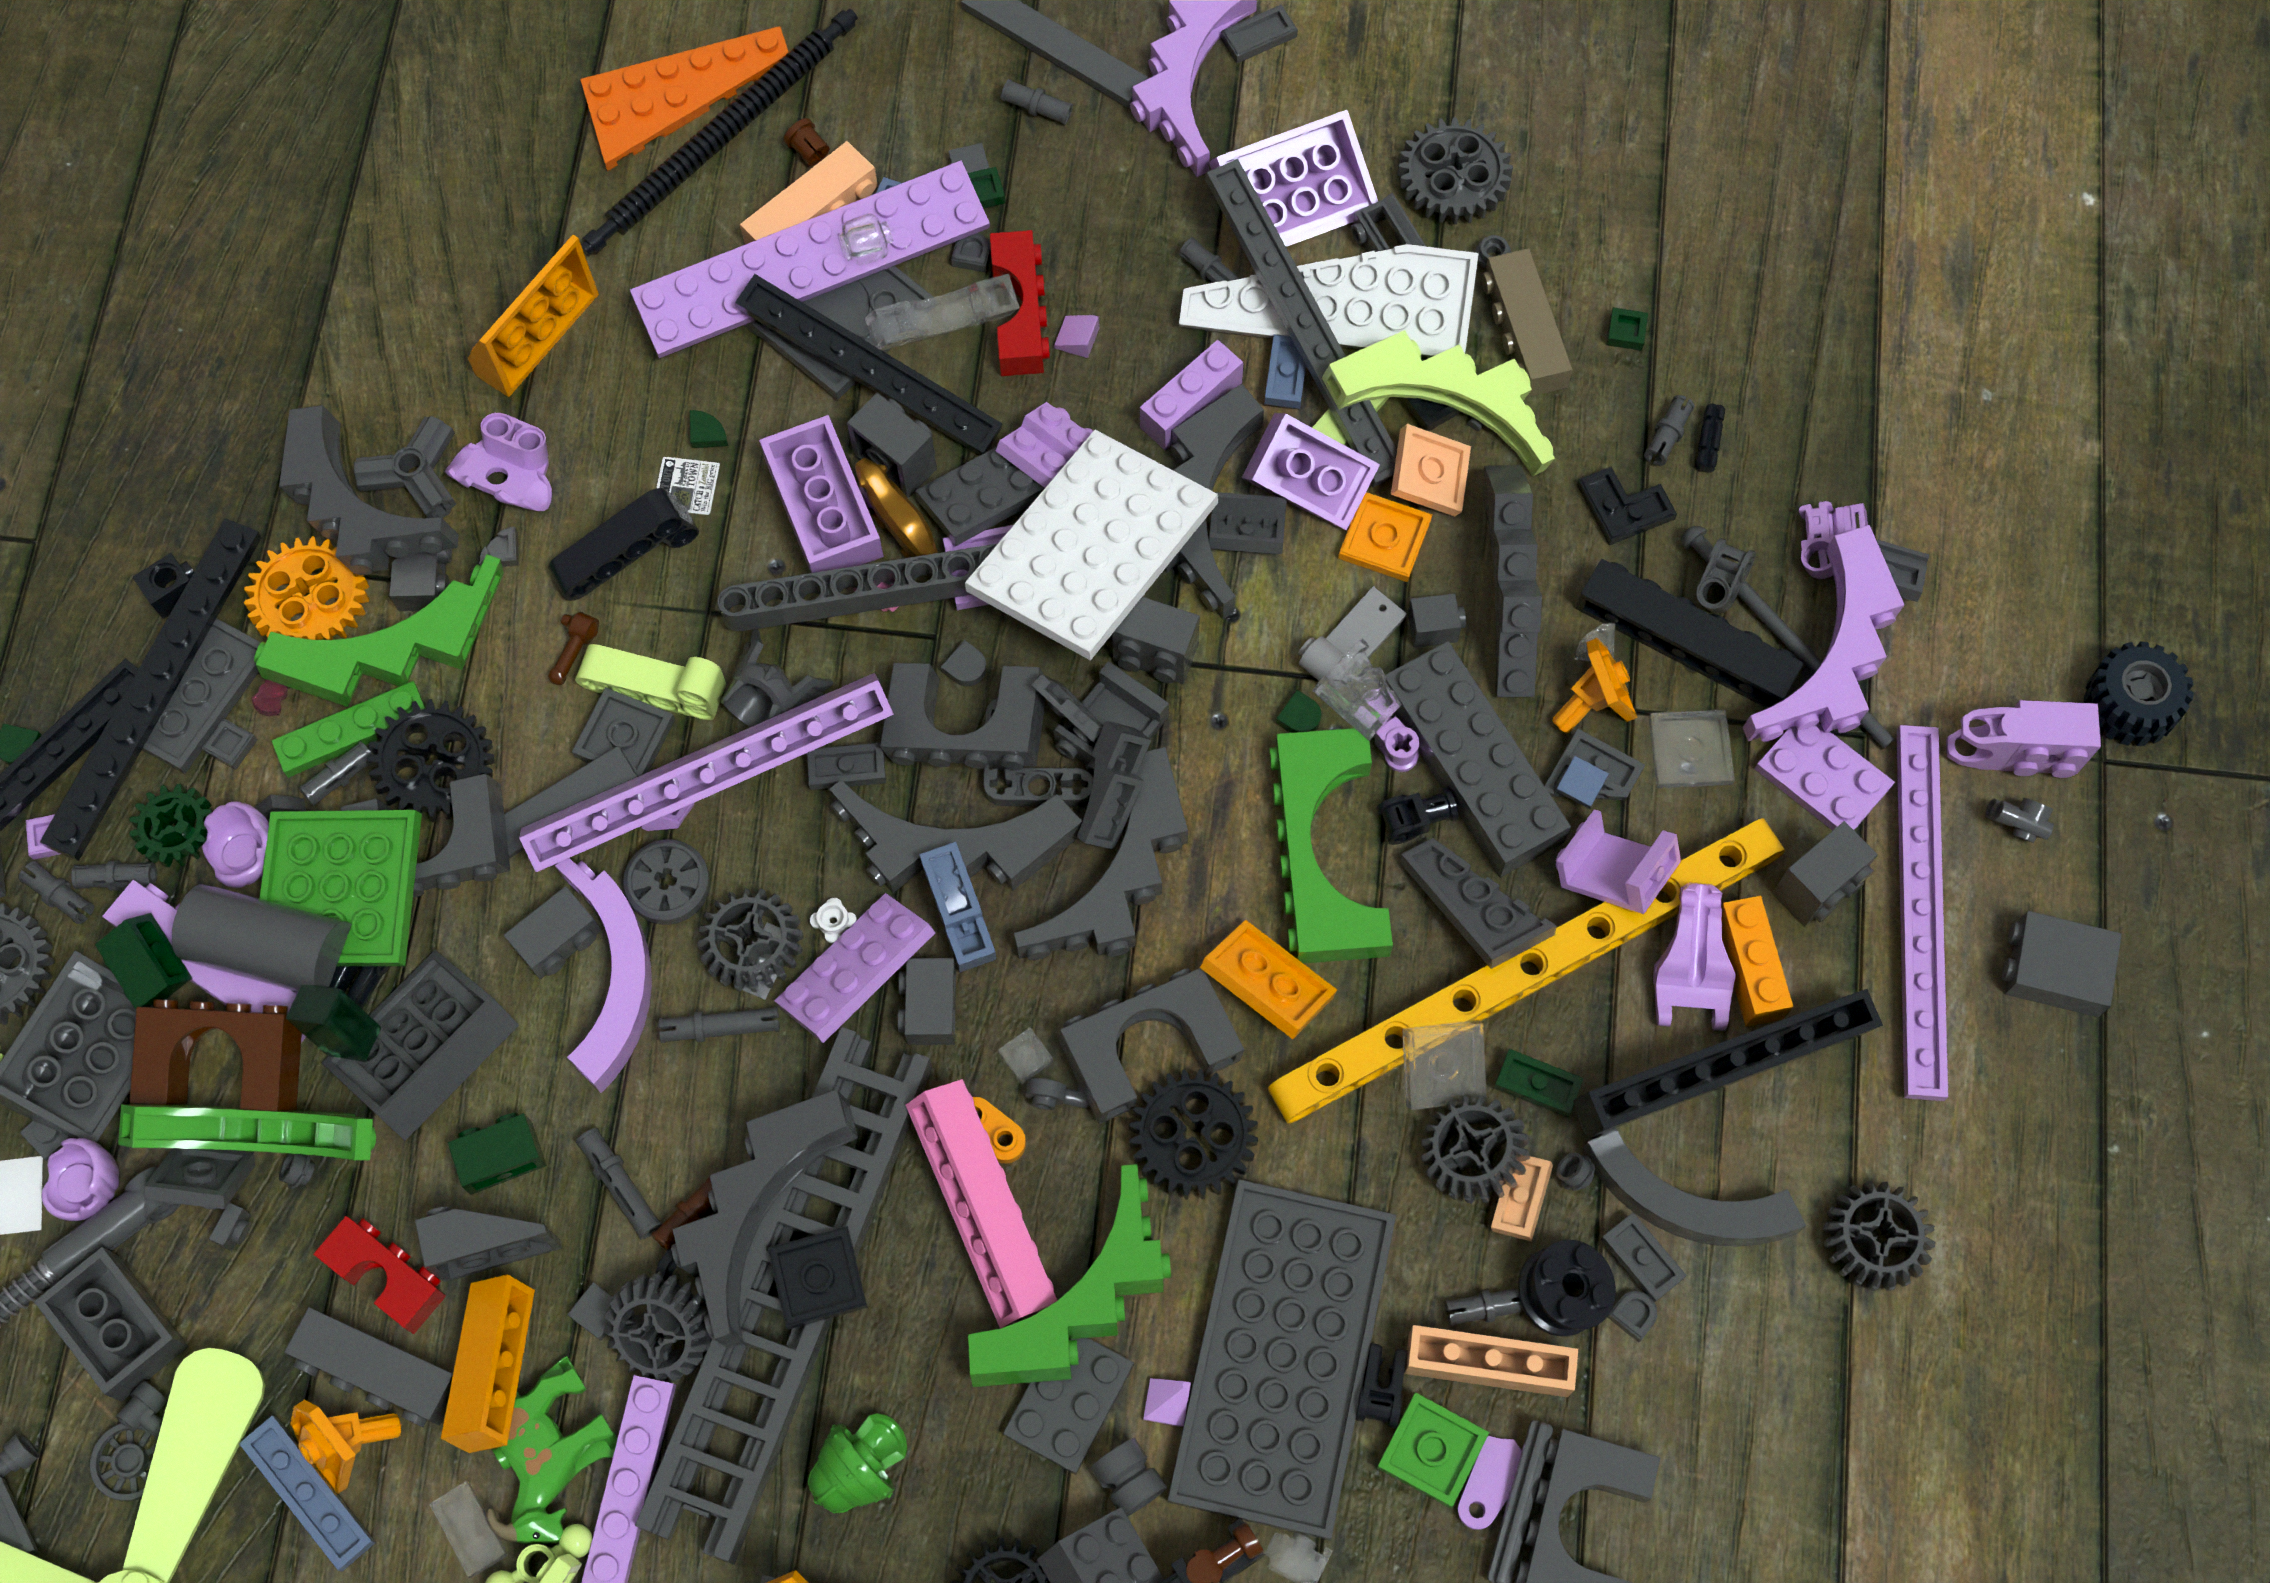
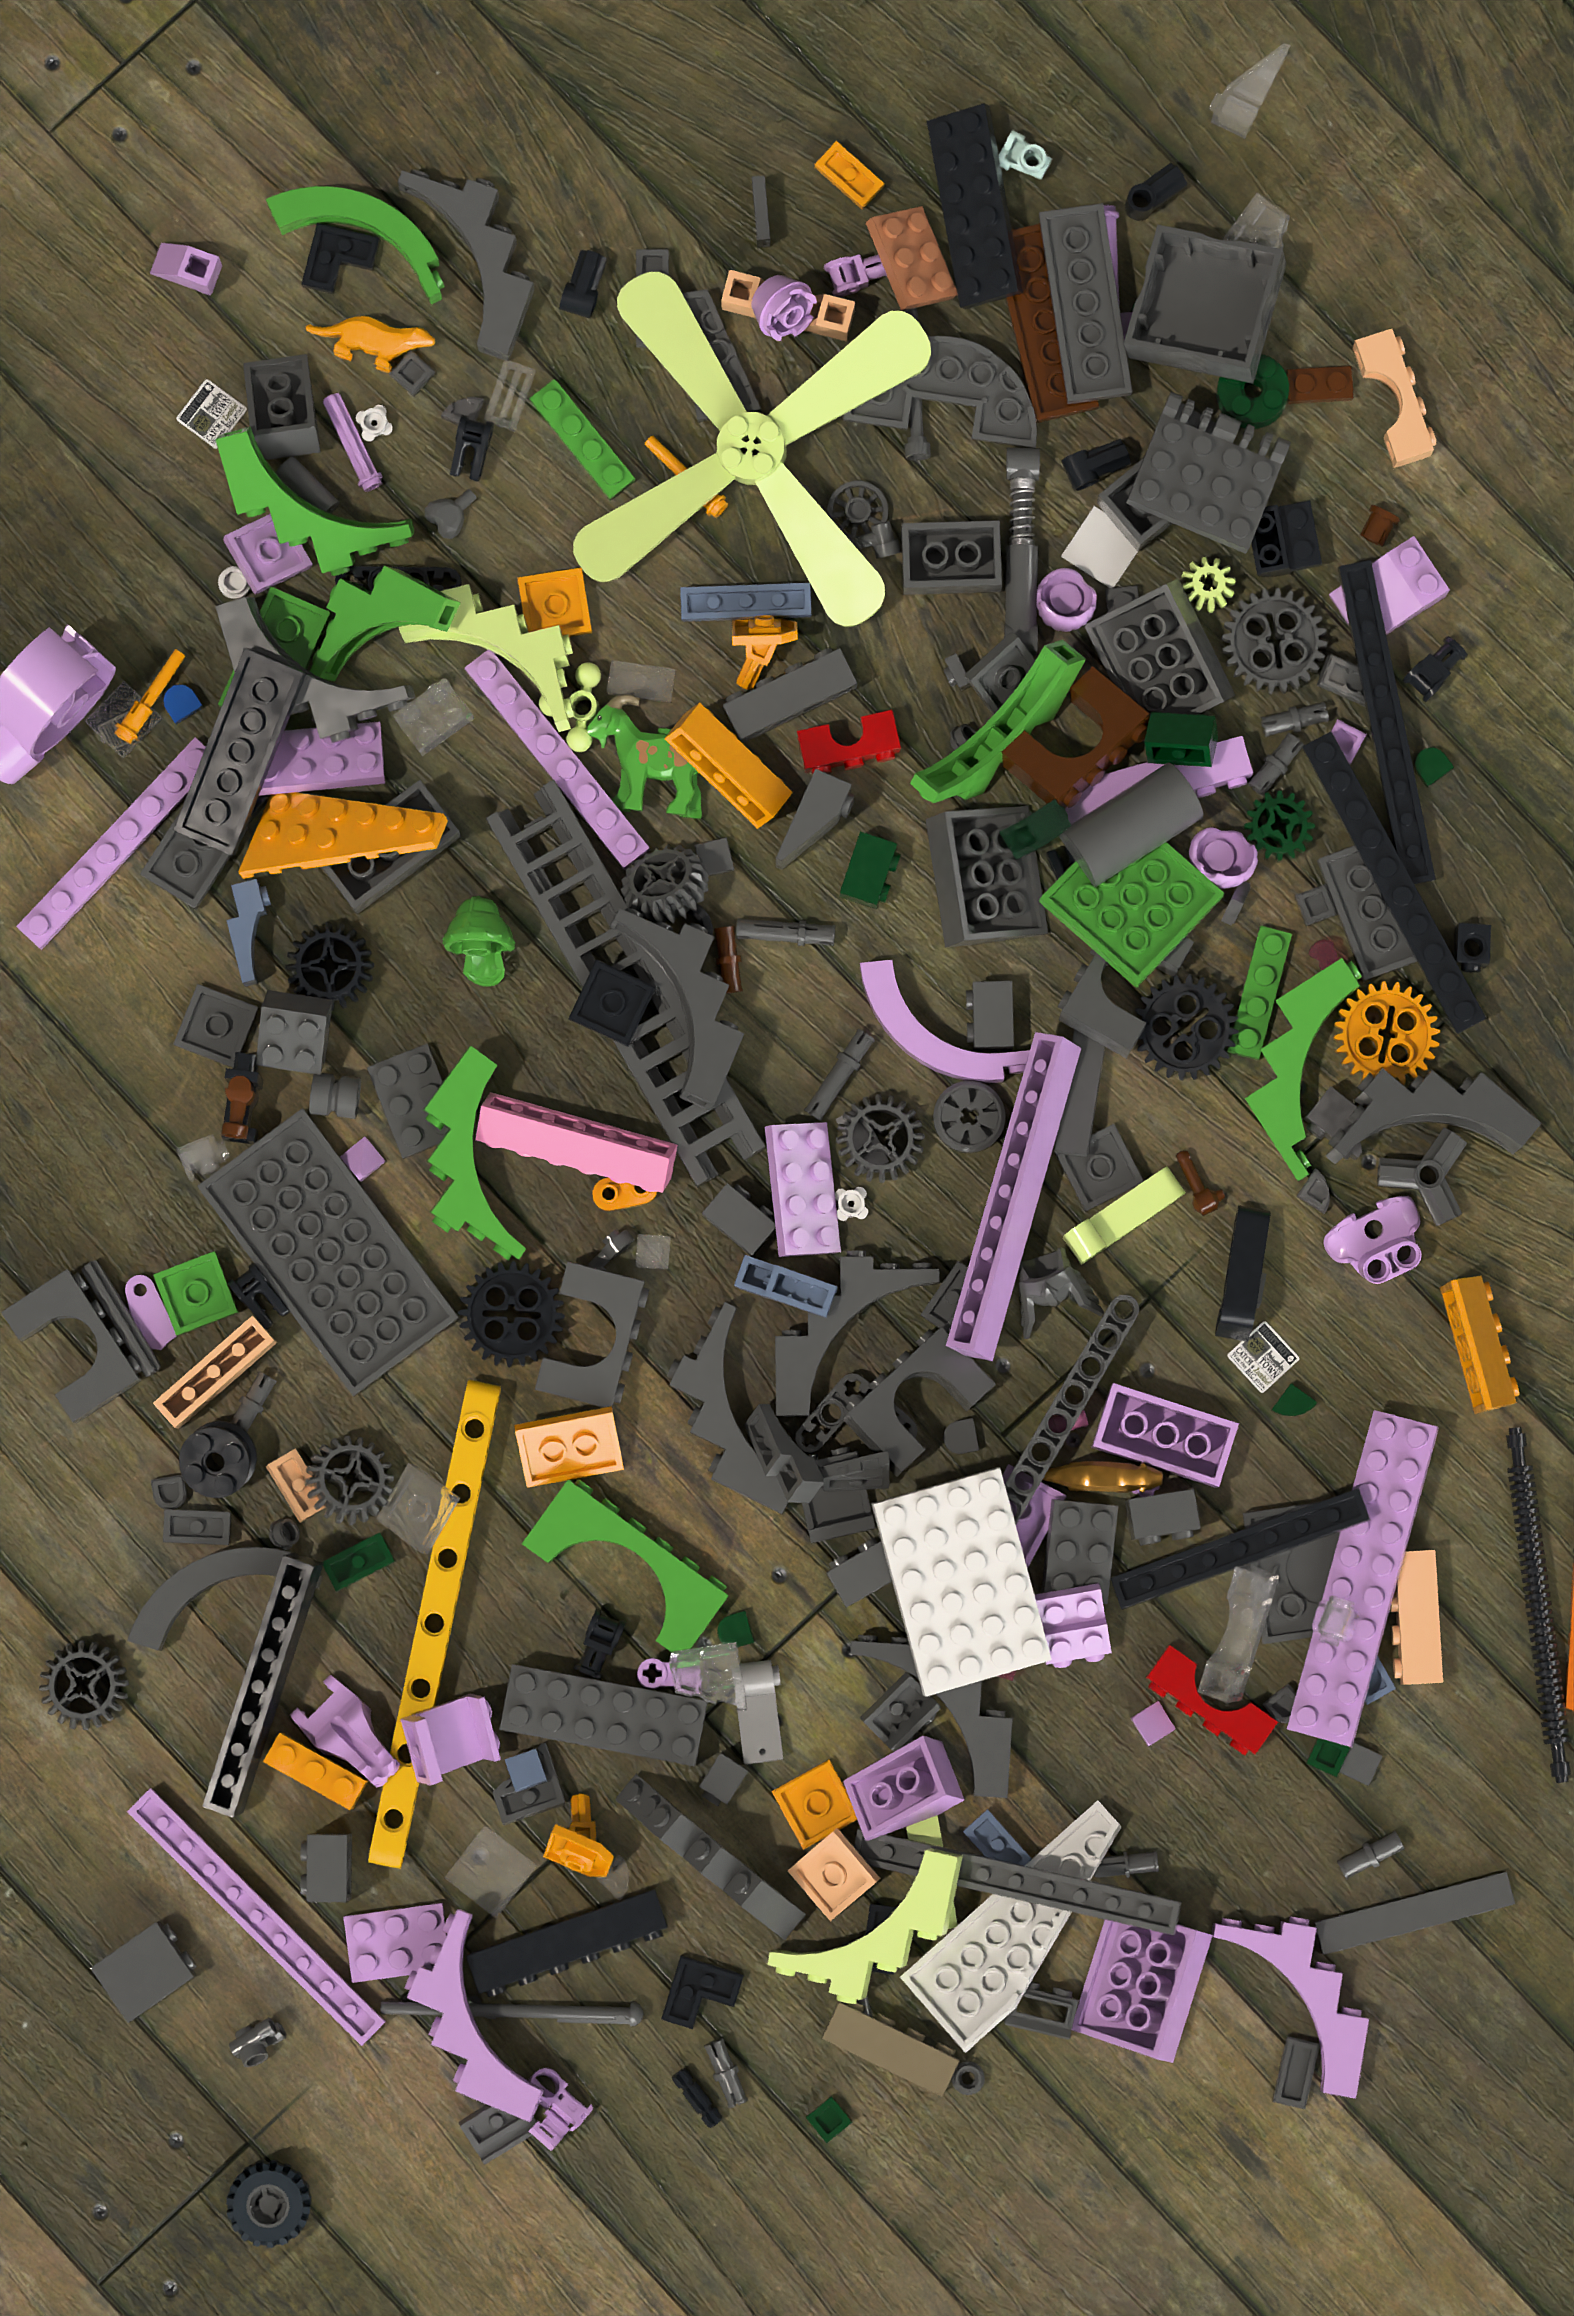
camera: 130 degrees right, 15 degrees up
dark grey pin [298,741,373,806] -> none
reddish brown bush [783,118,830,166] -> none
lavender brick [1140,340,1243,451] -> none
dark grey gear [1398,117,1513,224] -> none
dark grey wing [1401,838,1556,969] -> none
dark grey piece [1696,538,1756,613] -> none
lavender brick [1946,700,2101,778] -> none

